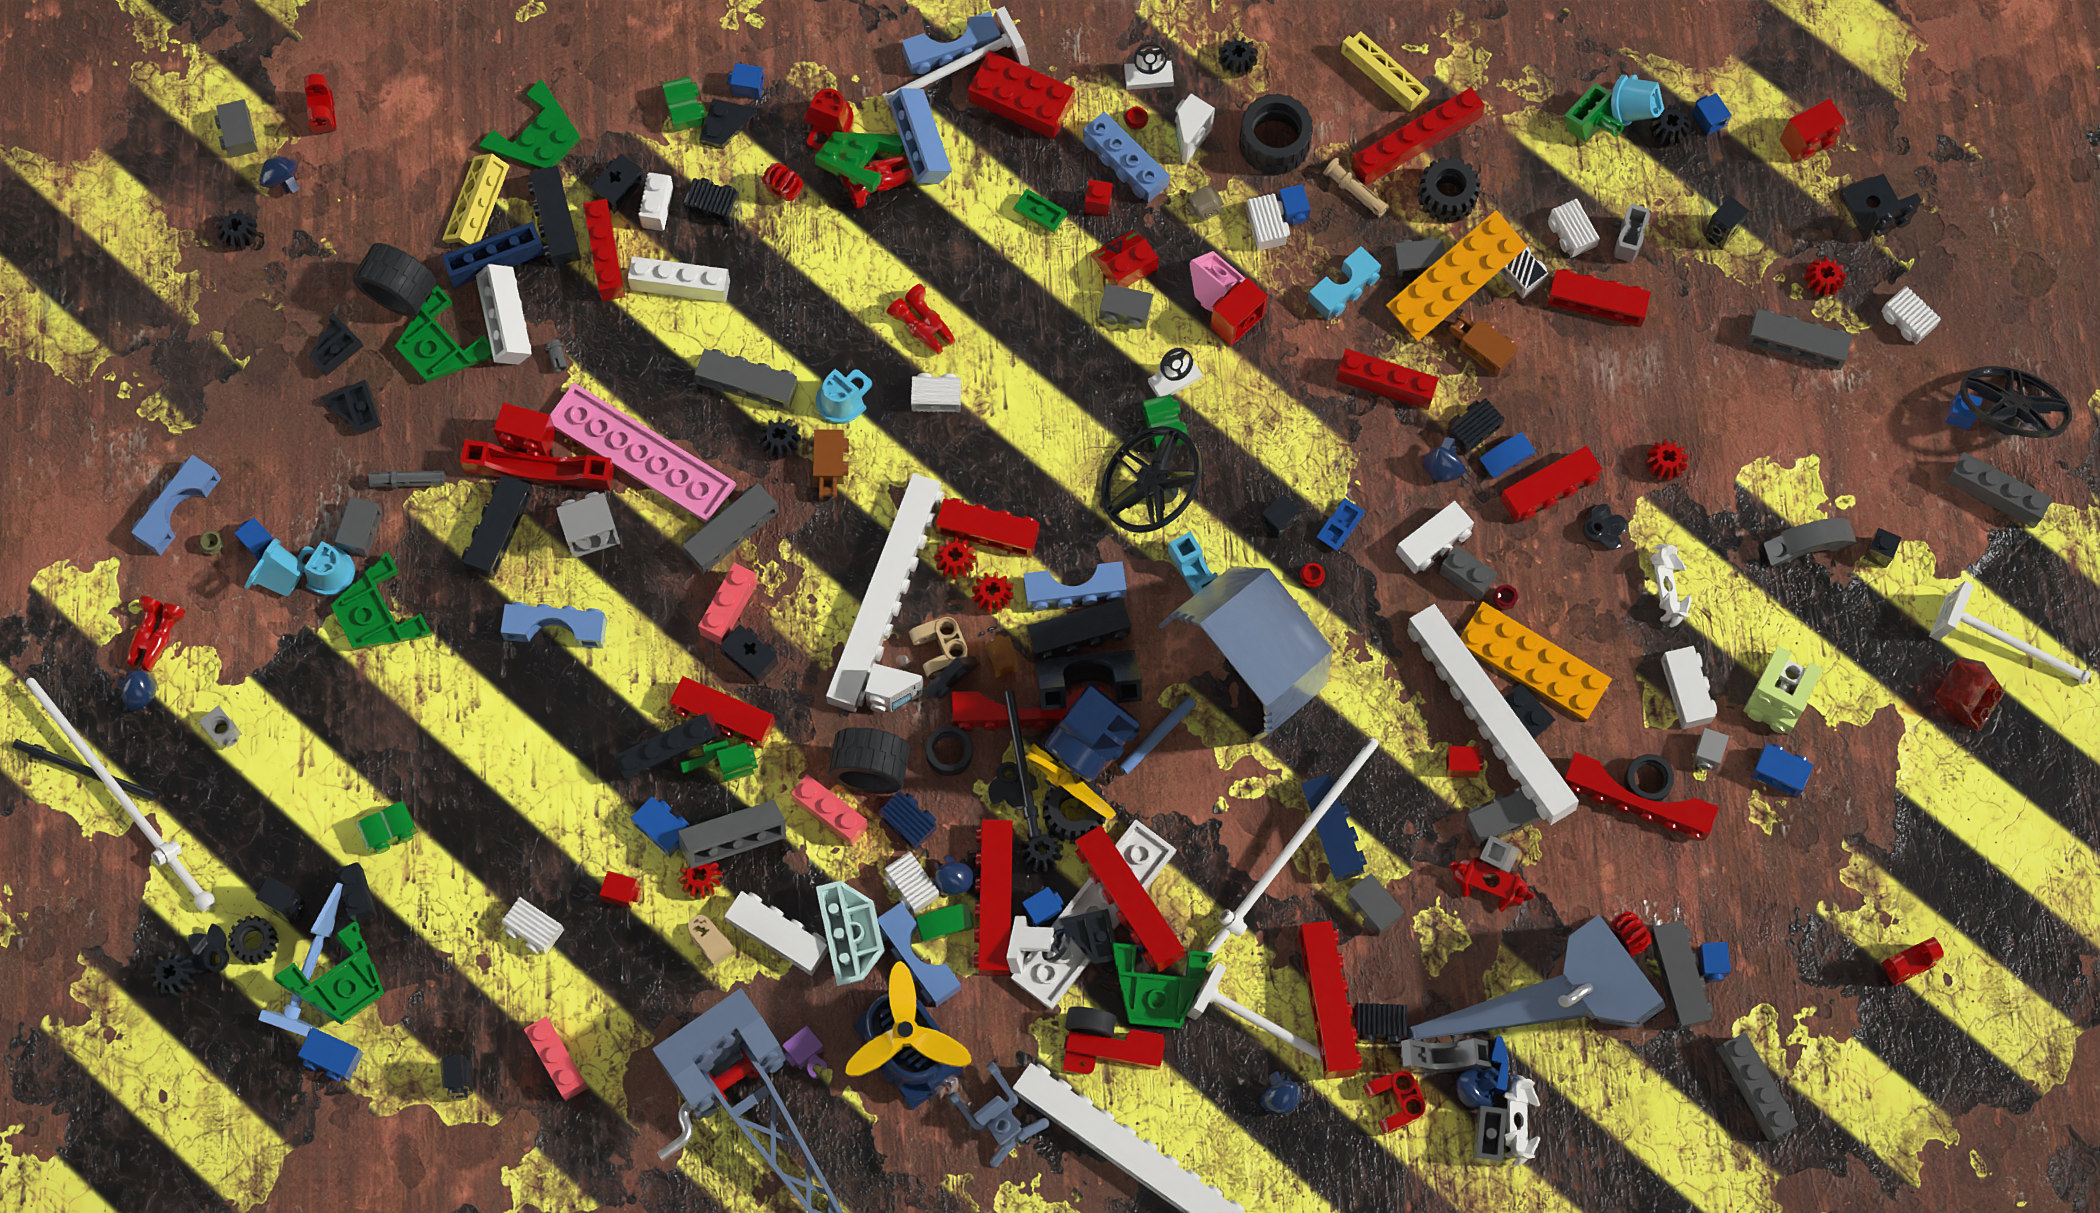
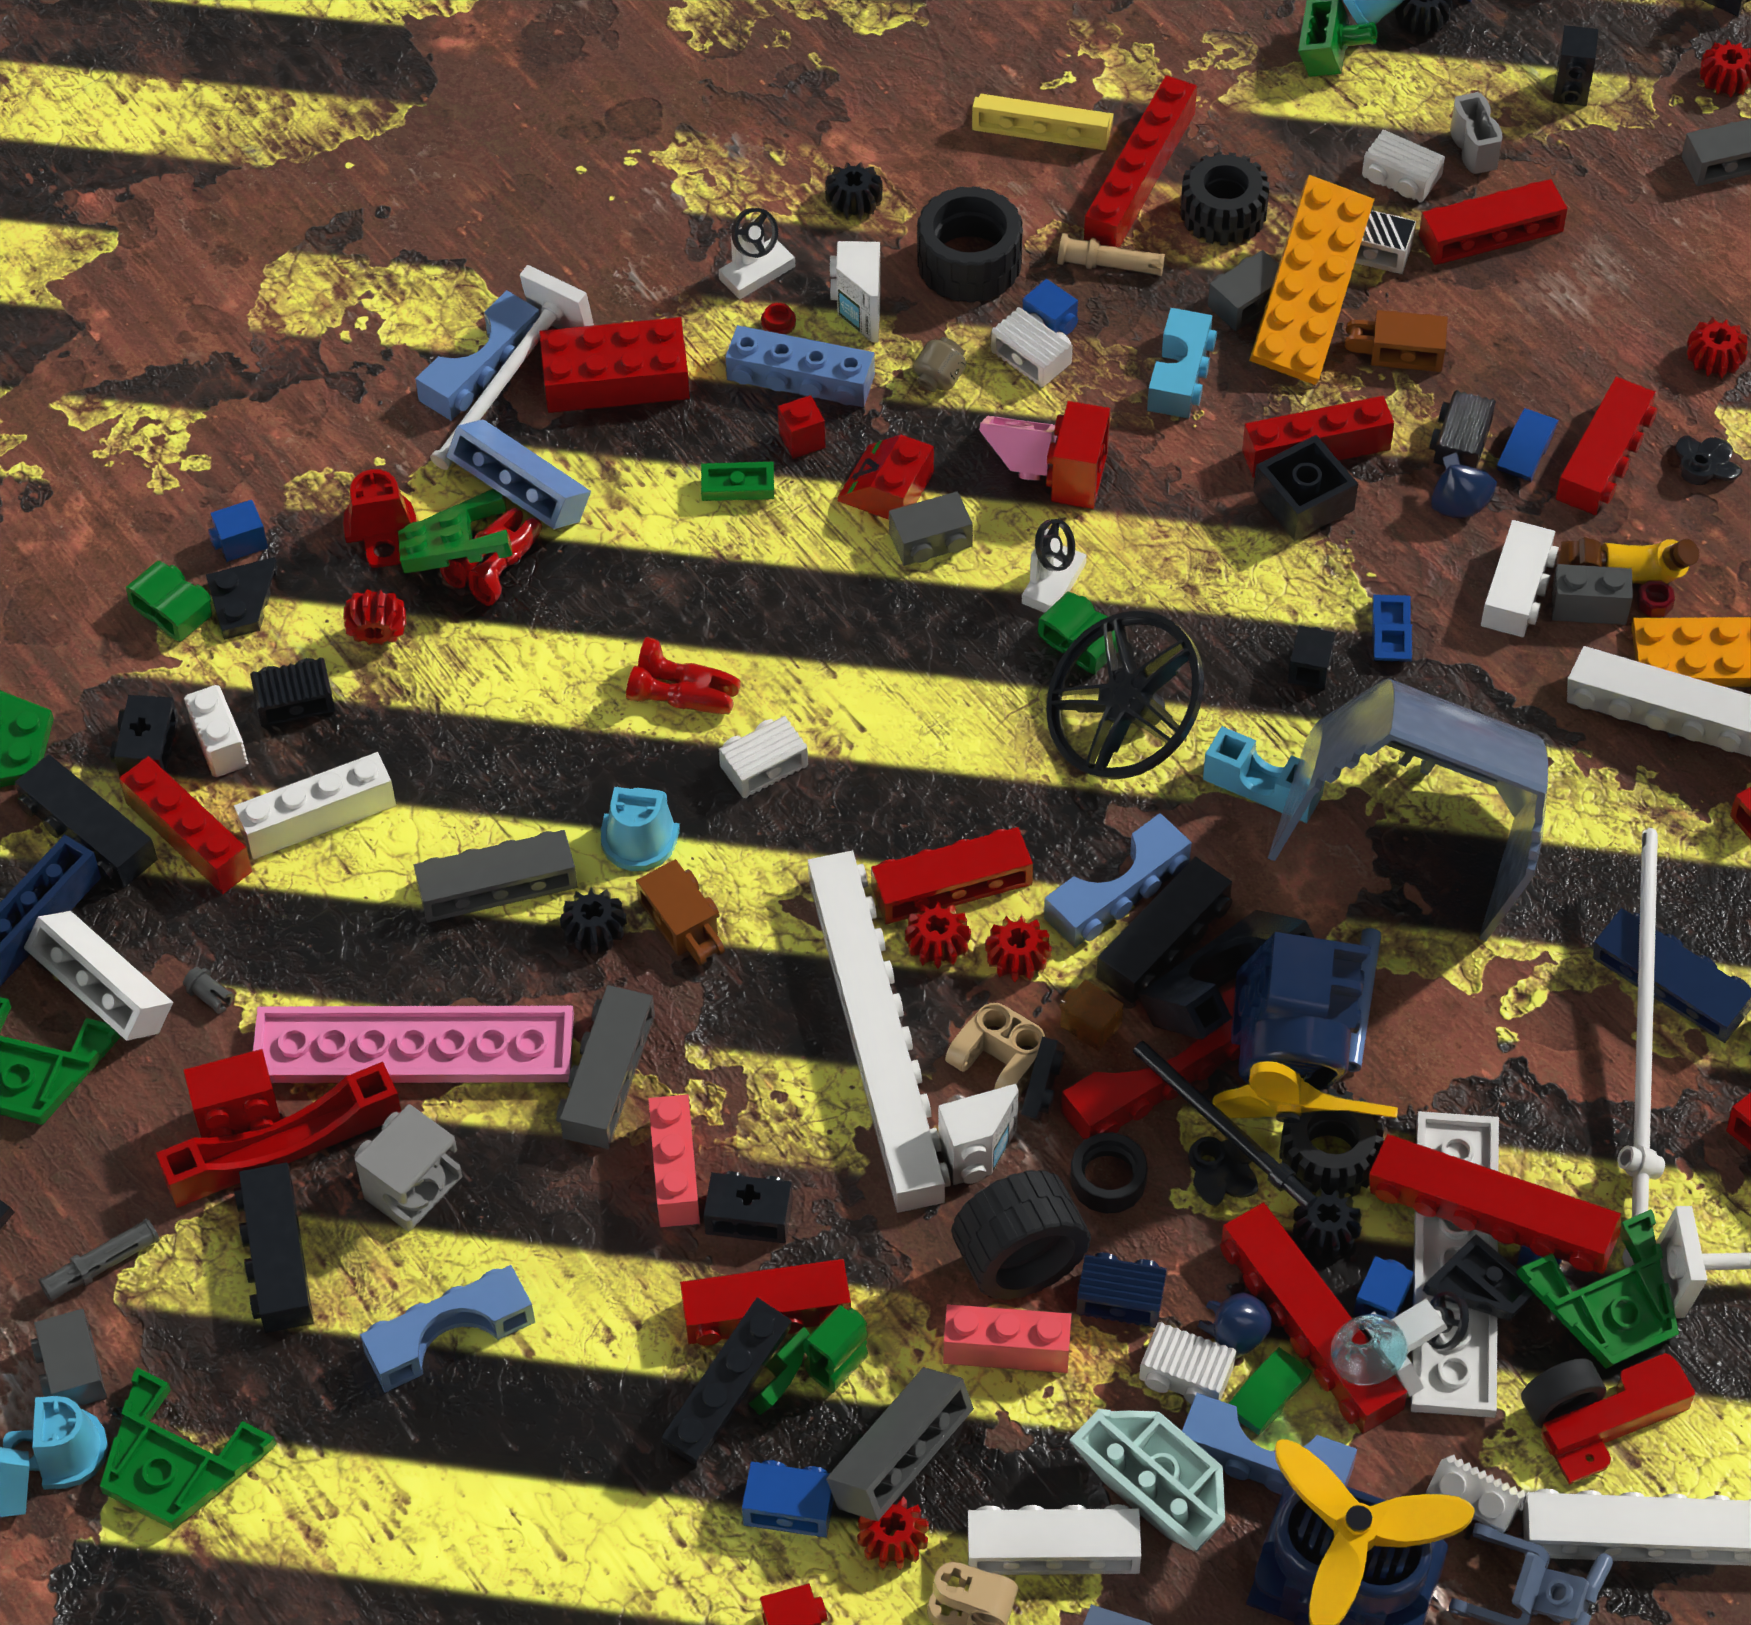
camera: 30 degrees left, 15 degrees down
none -> black brick [1253,435,1358,541]
none -> clear light blue piece [1330,1314,1408,1385]
none -> white brick [1426,1455,1525,1533]
none -> piece [1557,537,1699,585]

